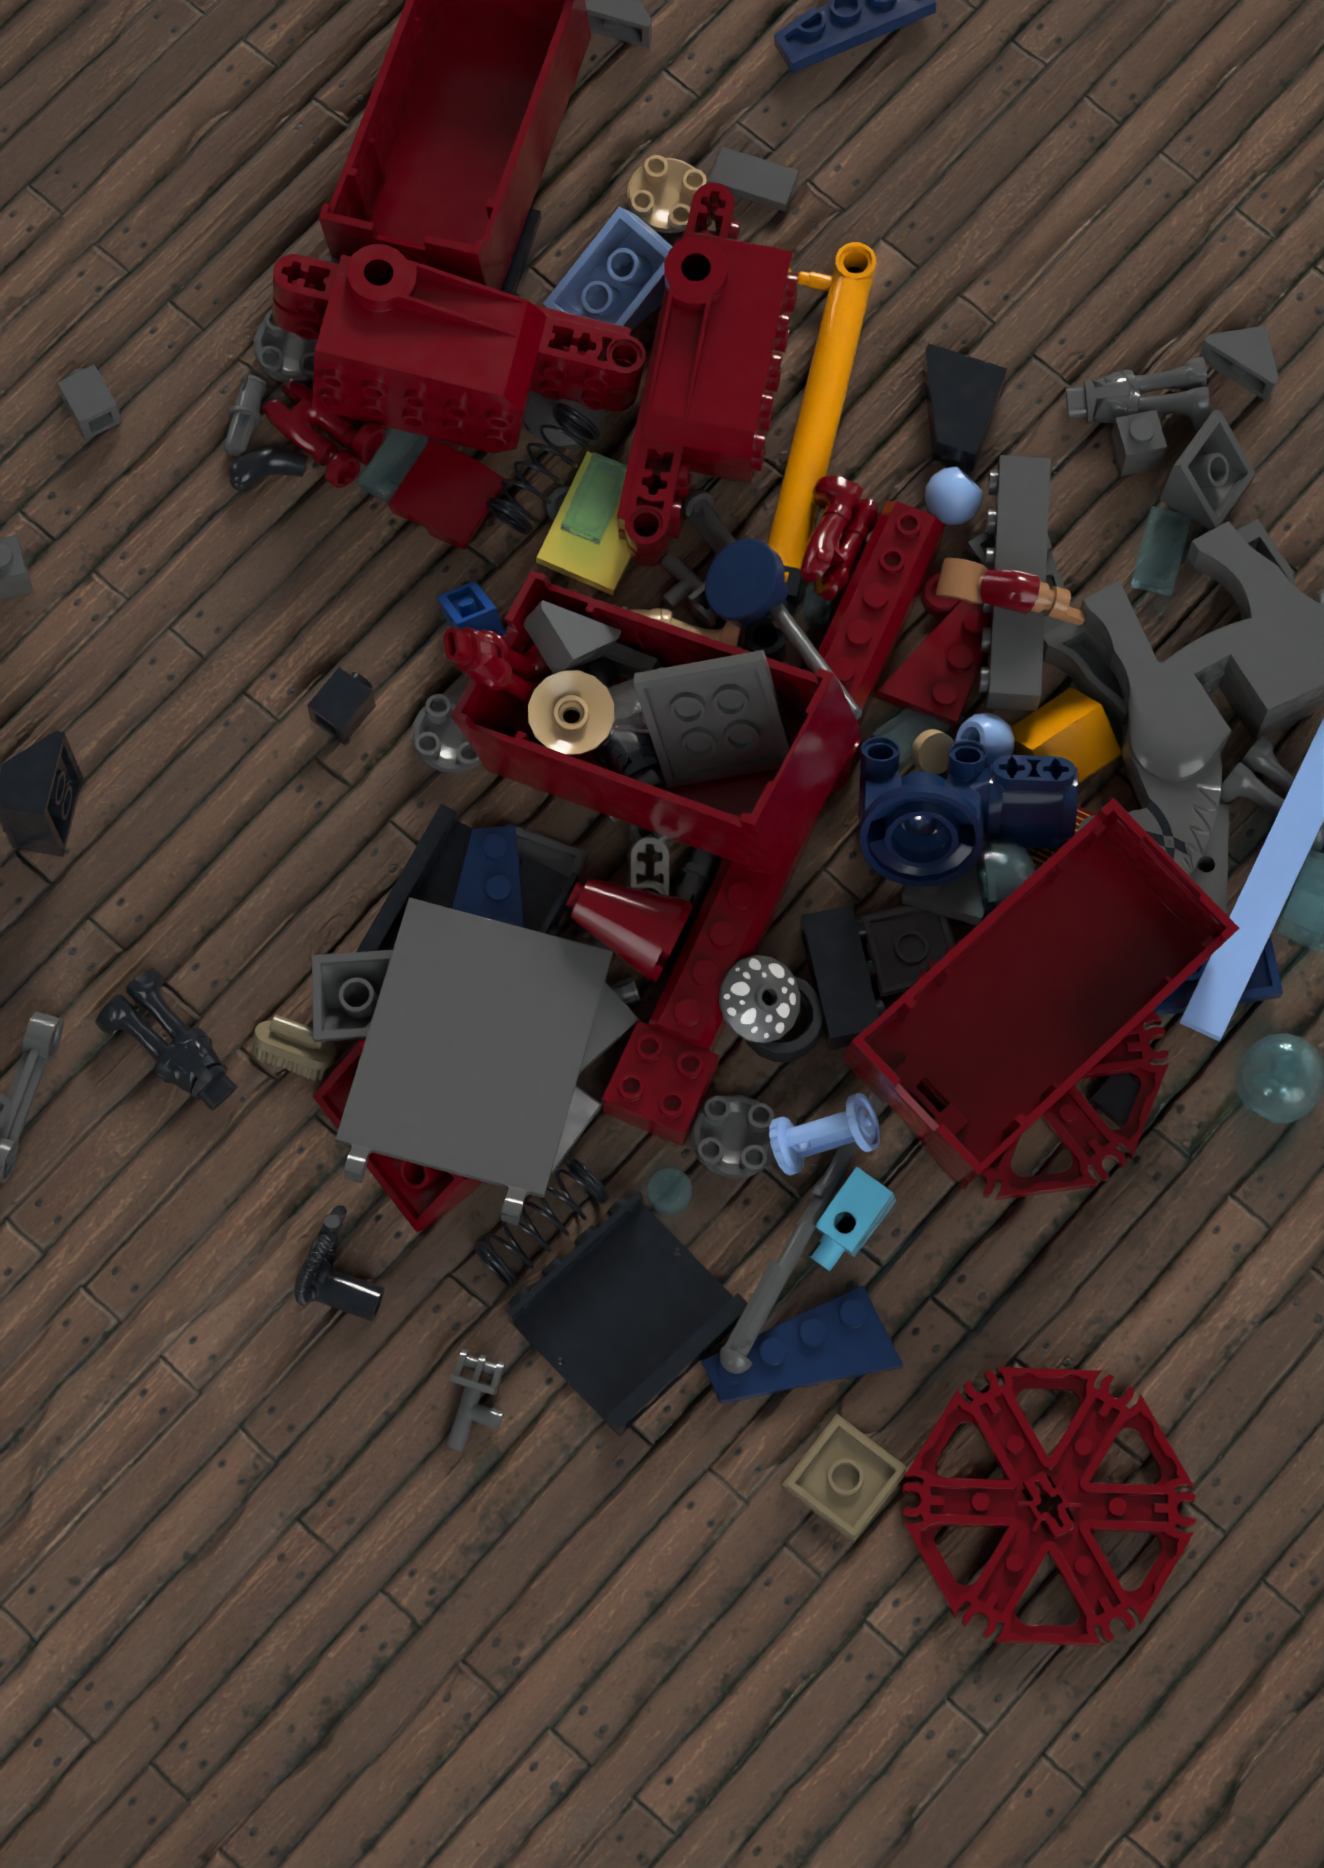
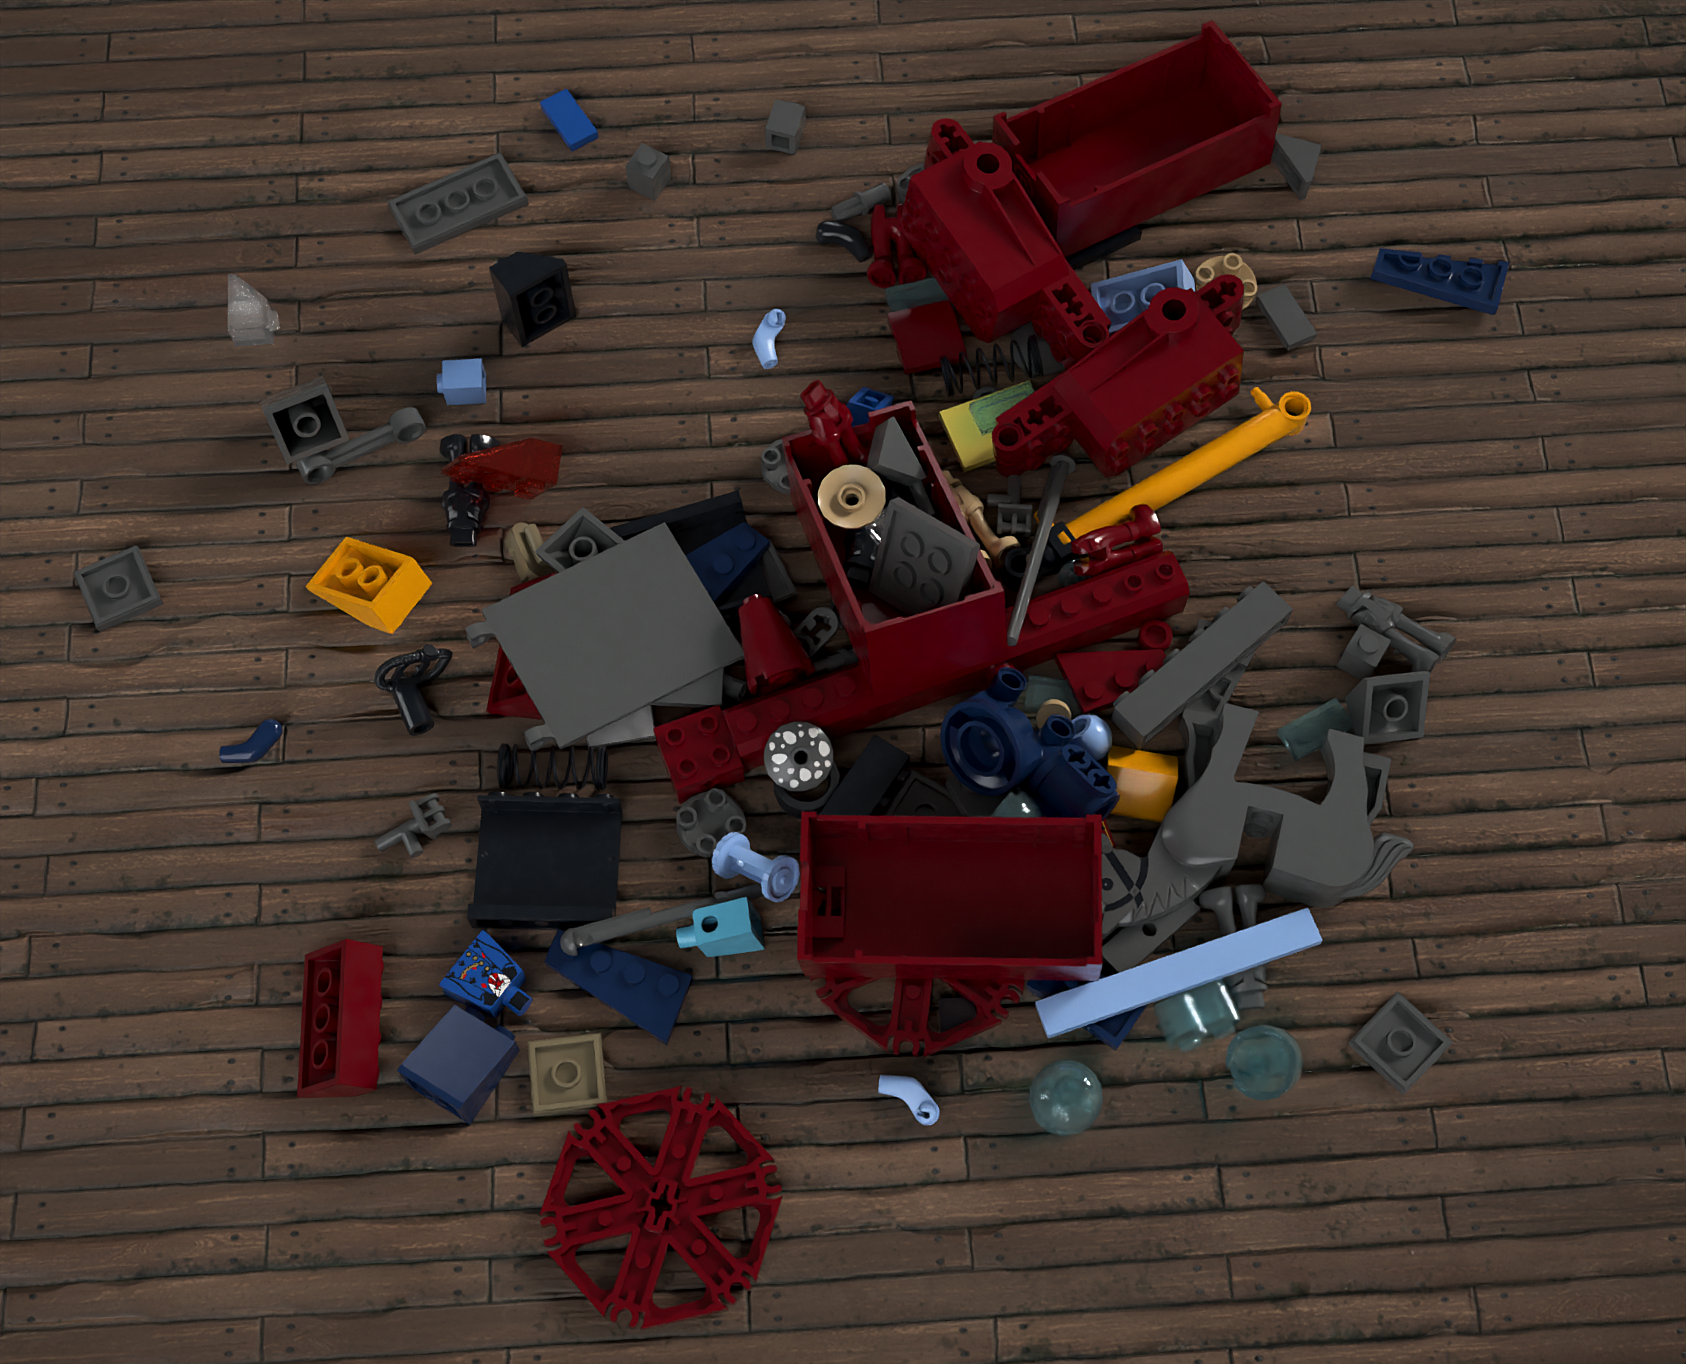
camera: 45 degrees right, 5 degrees down
black brick [307,667,376,744] -> none
clear light blue tile [648,1168,692,1215] -> none
dark blue tile [705,539,788,627] -> none
black slope [923,343,1007,472] -> none
light blue piece [925,467,983,526] -> none
piece [936,558,1085,626] -> none
dark grey slope [1199,325,1279,402] -> none
none -> dark blue arm [219,719,283,763]
none -> dark red slope [297,939,384,1098]
none -> light orange slope [305,537,432,634]
none -> dark blue slope [397,1004,520,1125]
none -> medium blue brick [437,358,486,405]
none -> blue torso [439,930,533,1019]
none -> clear red slope [440,438,563,499]
none -> light blue arm [752,309,786,369]
none -> light blue arm [878,1075,939,1125]

